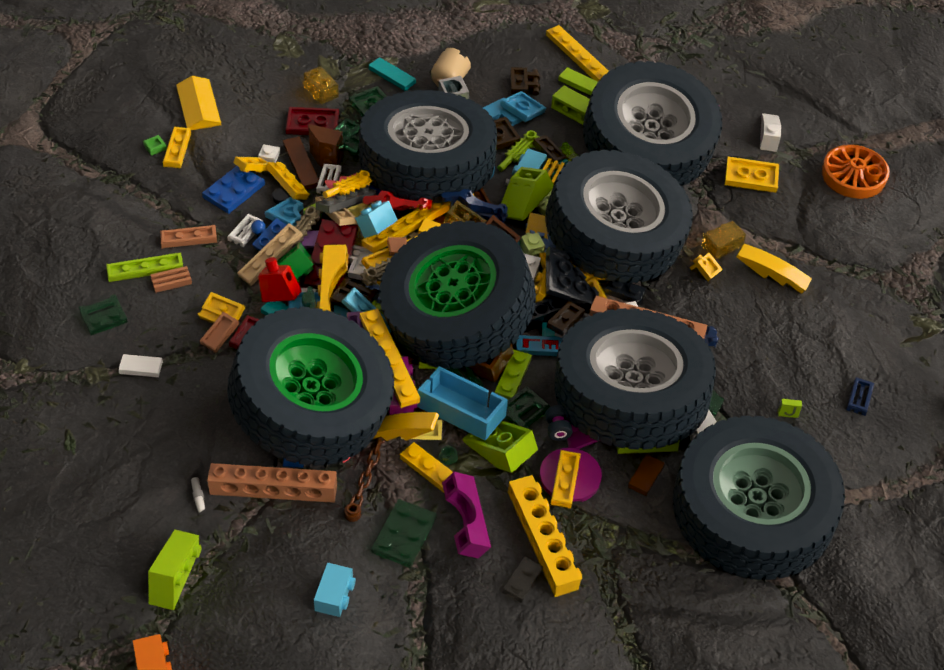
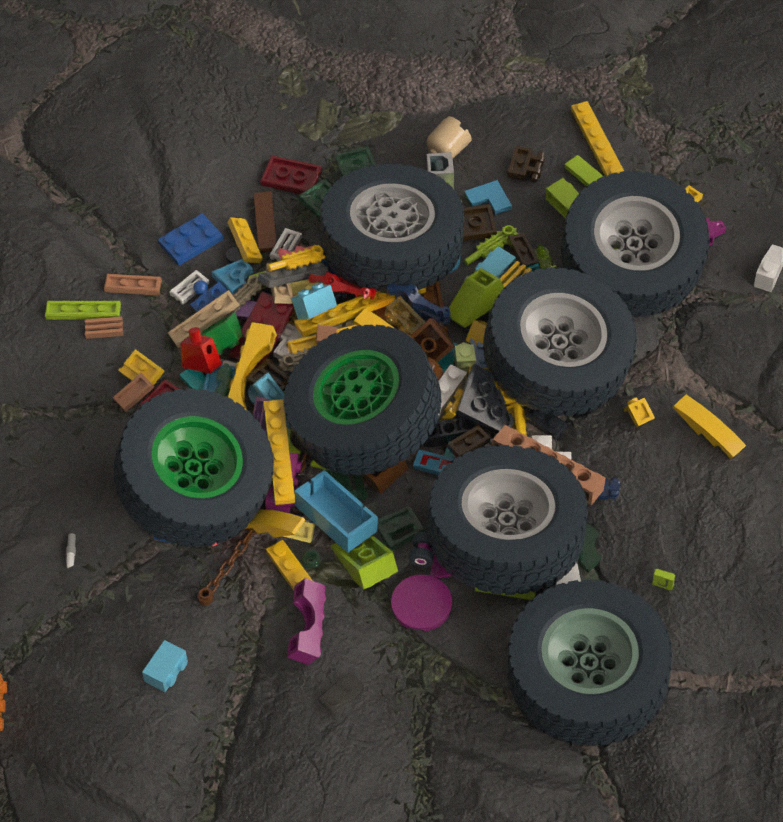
camera: 20 degrees right, 5 degrees up
clear green plate [78,294,128,336] -> none
white tile [119,354,163,377] -> none
bright green tile [143,135,167,156] -> none
lime wedge [148,530,201,610] -> none
yellow tile [163,127,191,168] -> none
yellow slope [176,76,221,130] -> none
nougat brick [207,463,337,503] -> none
yellow plate [233,157,268,173] -> none
white plate [258,144,280,163] -> none
clear yellow brick [303,66,339,104] -> none
reddish brown slope [308,124,344,170] -> none
teal tile [369,57,416,91] -> none
clear green plate [371,499,437,568] -> none
lime plate [494,349,532,403] -> none
dark azure tile [500,91,546,122] -> none
yellow brick [508,475,582,597] -> none
yellow tile [551,450,581,508] -> none
reddish brown tile [628,454,665,496] -> none
clear yellow brick [702,221,746,260] -> none
yellow plate [724,157,779,193] -> none
dark blue tile [846,377,875,416] -> none

